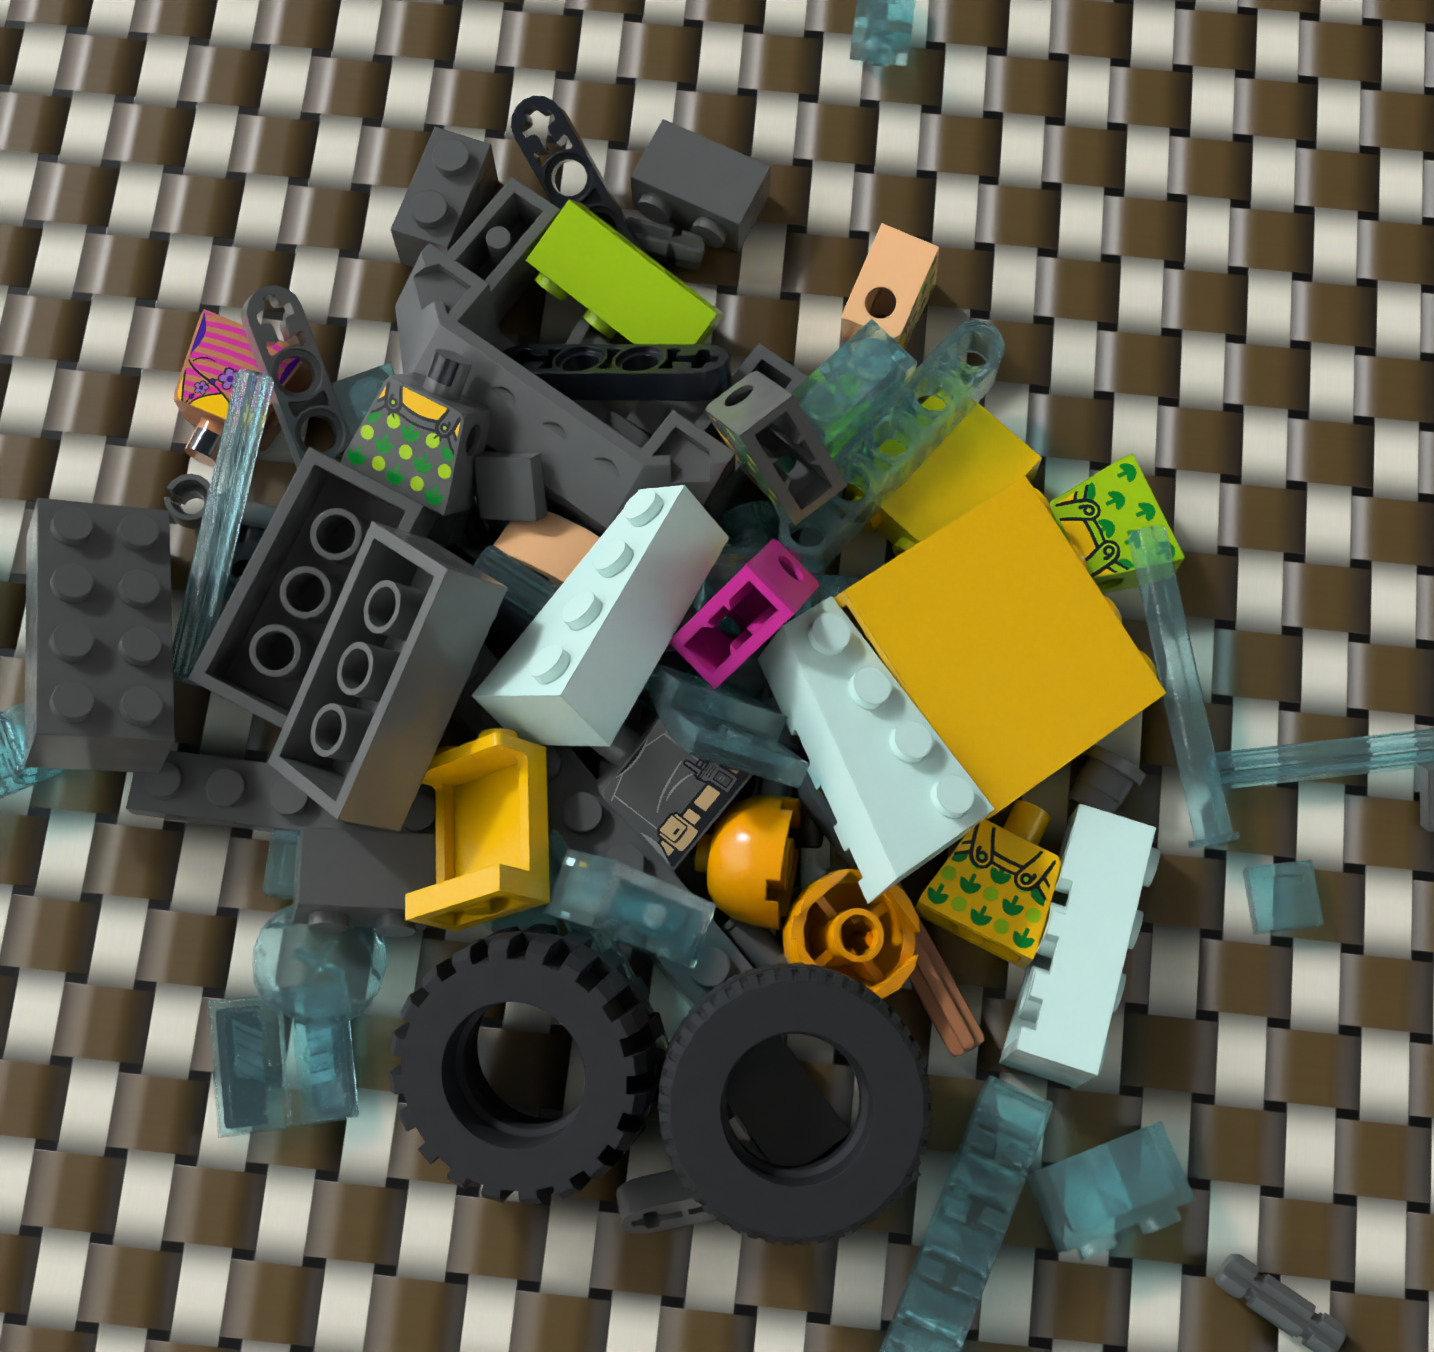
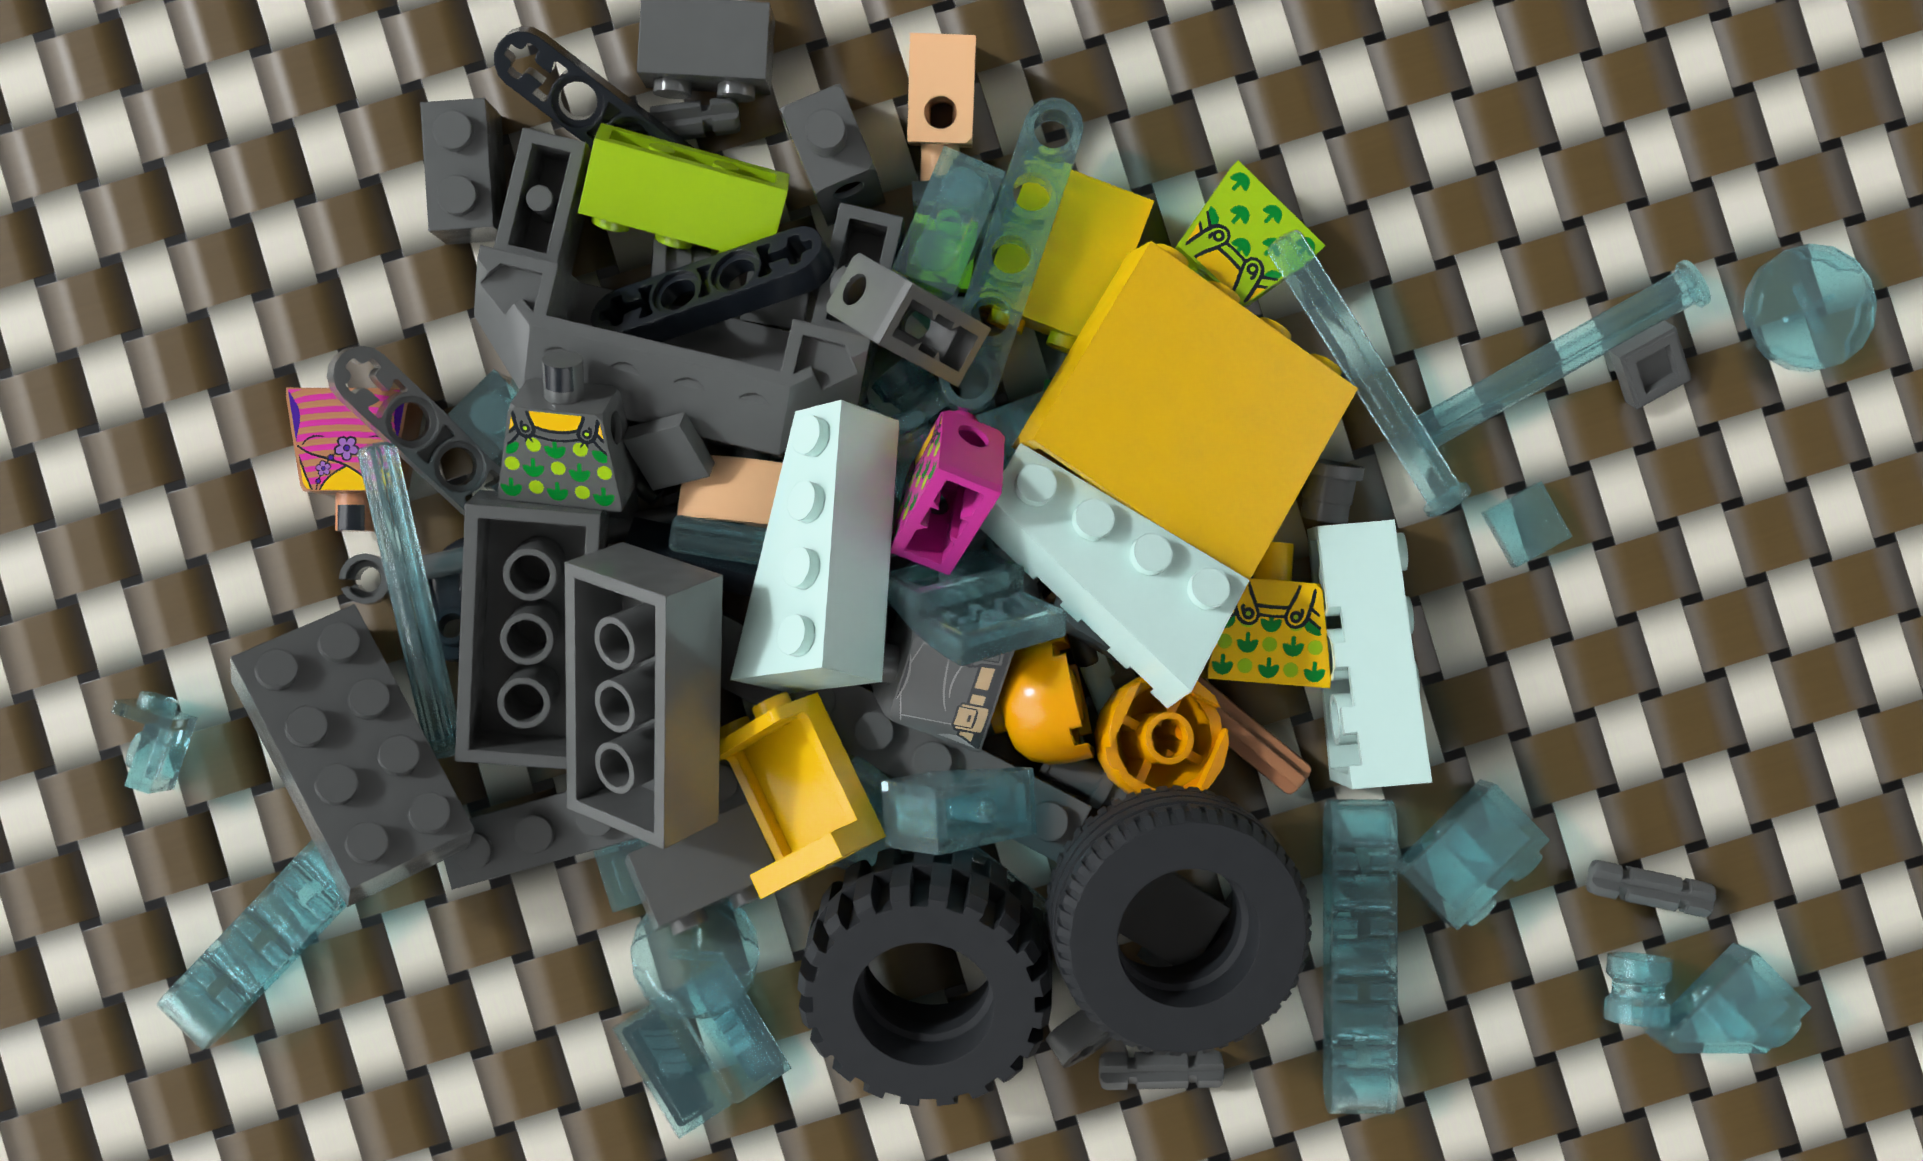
camera: 20 degrees left, 15 degrees up
none -> dark grey torso [780,83,886,226]
none -> dark grey axle [1099,1050,1225,1090]

